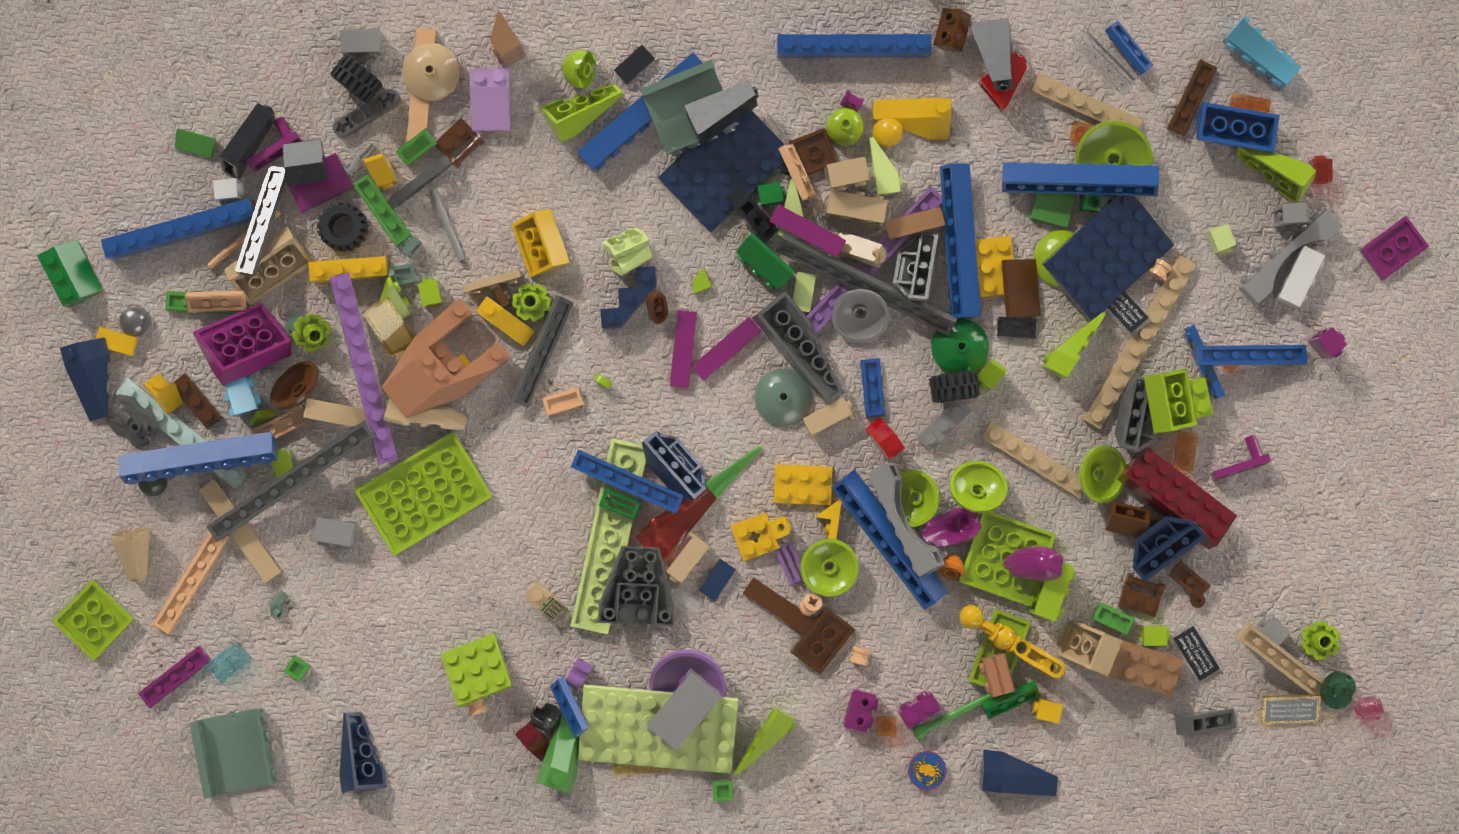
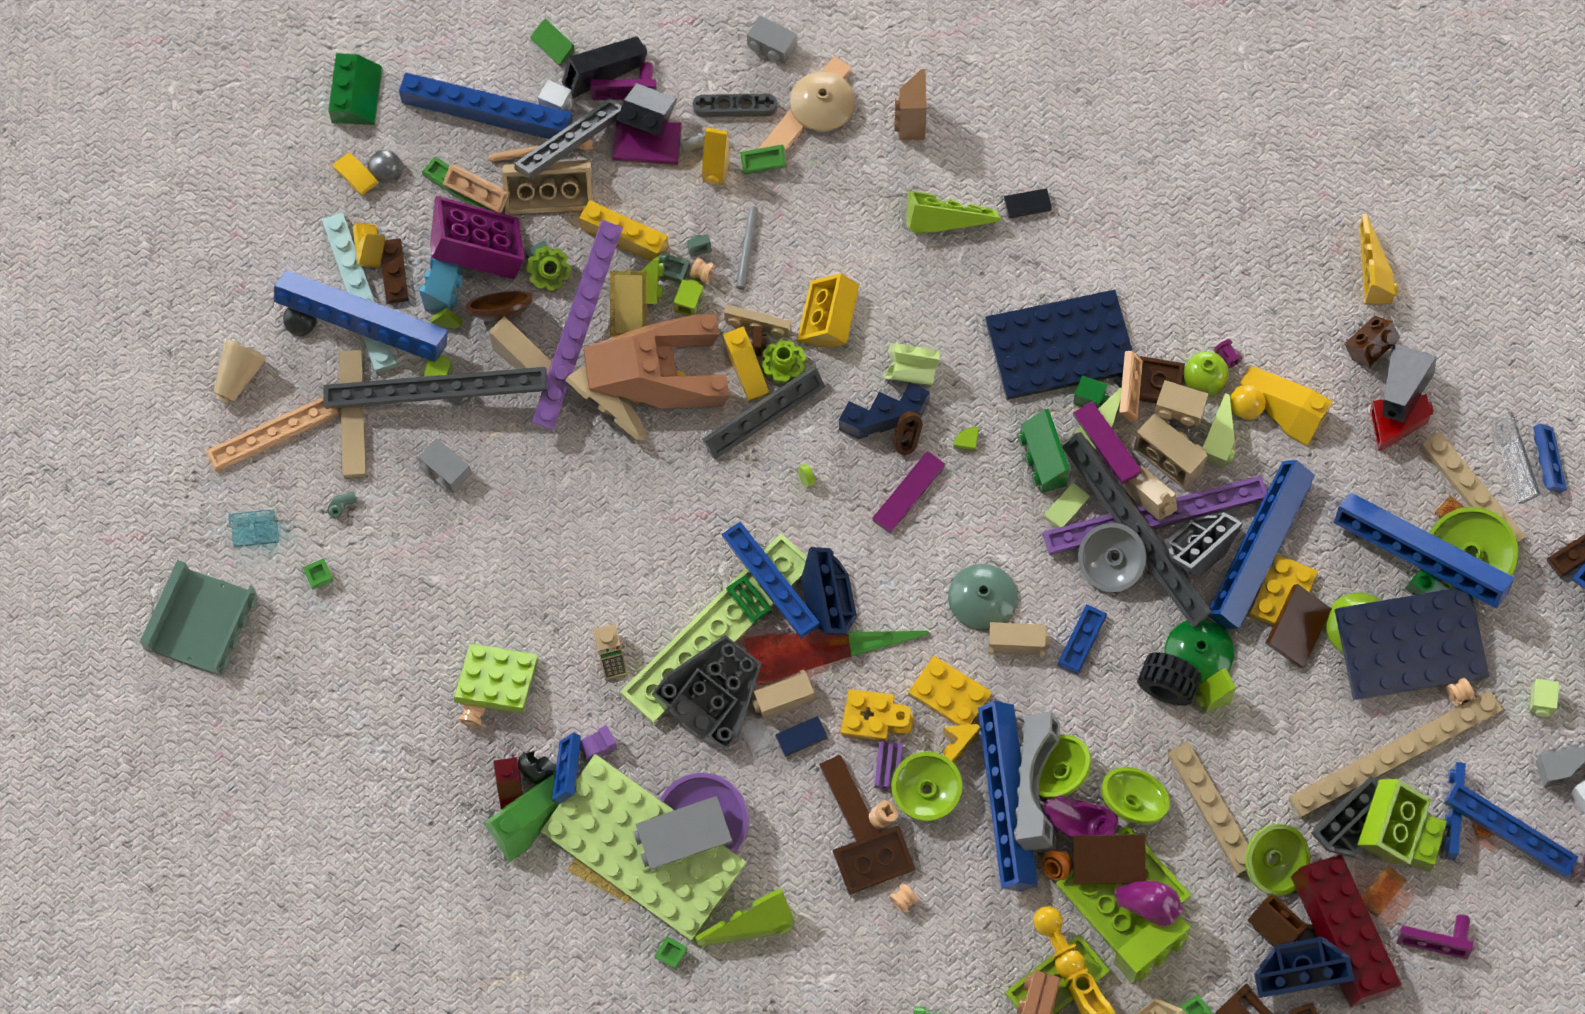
camera: 35 degrees right, 20 degrees down
lime plate [52,579,135,661] -> none
dark blue wedge [60,337,110,421] -> none
dark grey piece [105,394,158,447] -> none
magenta tile [138,646,212,709] -> none
light nougat tile [251,405,312,440] -> none
black tyre [317,202,369,252] -> none
black tyre [330,55,383,103] -> none
dark blue wedge [339,712,387,794] -> none
bright green tile [353,174,413,247] -> none
lime plate [354,431,493,556] -> none
dark grey beam [388,156,453,208] -> none
reddish brown plate [435,118,485,169] -> none
lavender slope [470,68,511,132] -> none
light nougat tile [542,387,585,416] -> none
lime cylinder [561,50,596,89] -> none
blue brick [577,52,702,171] -> none
sand green panel [640,60,738,156] -> none
slope [684,80,759,145] -> none
magenta tile [691,317,761,381] -> none
black slope [725,186,779,243] -> none
dark grey wedge [752,291,844,405] -> none
blue brick [777,34,931,58] -> none
magenta brick [843,687,879,733] -> none
red slope [864,418,905,460] -> none
clear orange plate [876,716,896,737] -> none
medium nougat tile [884,207,945,241] -> none
magenta brick [897,691,942,730] -> none
light grey plate [917,400,972,451] -> none
black tile [996,316,1037,339] -> none
bright green tile [1029,193,1076,228] -> none
lime wedge [1042,312,1106,379] -> none
black piece [1104,289,1154,338] -> none
none -> light nougat wheel [689,257,715,285]
none -> reddish brown tile [1073,834,1146,884]

